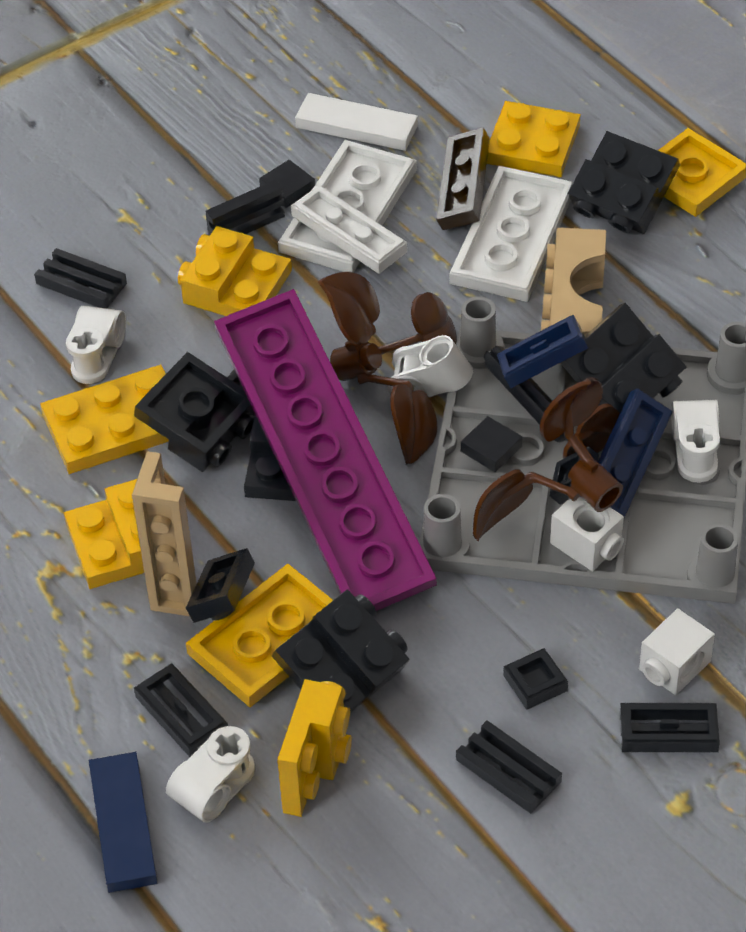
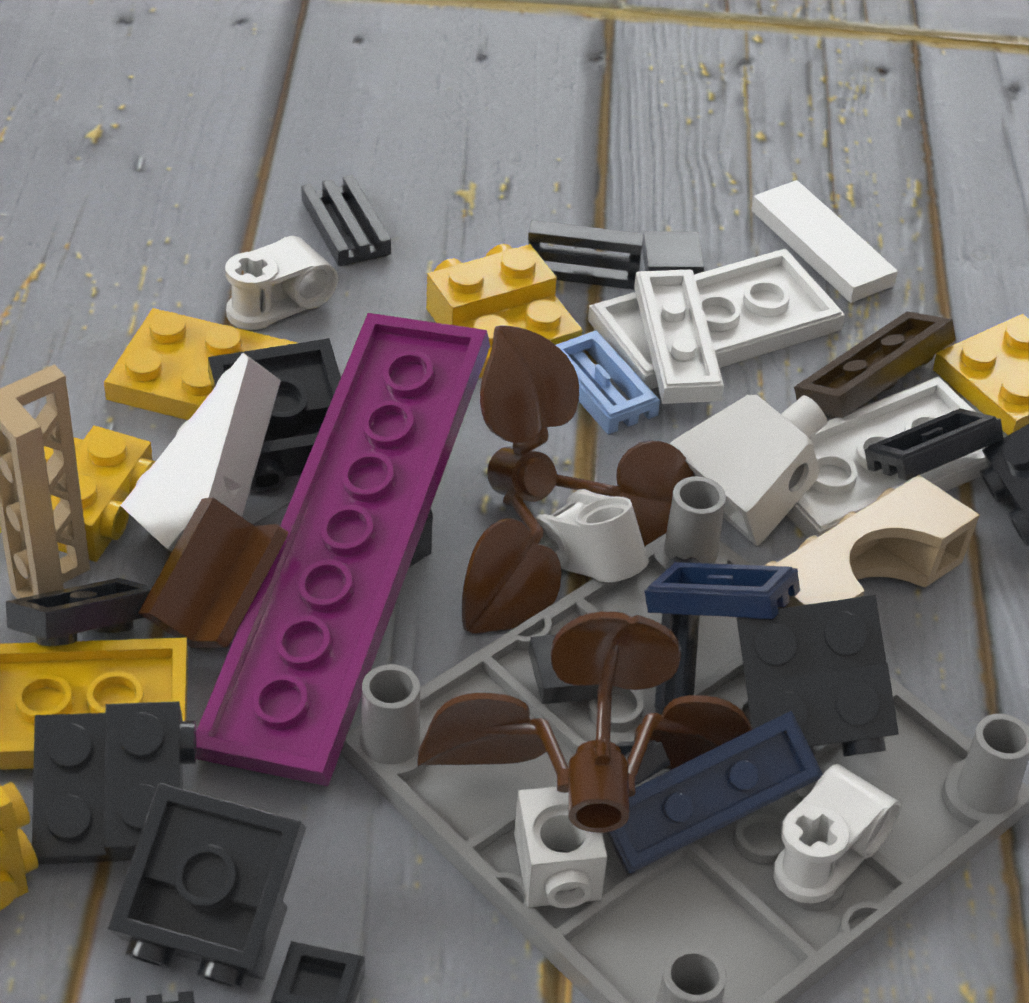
camera: 35 degrees right, 5 degrees down
none -> black plate [107,782,306,989]
none -> white slope [121,353,281,552]
none -> reddish brown panel [138,497,289,648]
none -> light blue tile [556,330,660,434]
none -> white torso [669,395,828,546]
none -> black tile [864,408,1004,481]

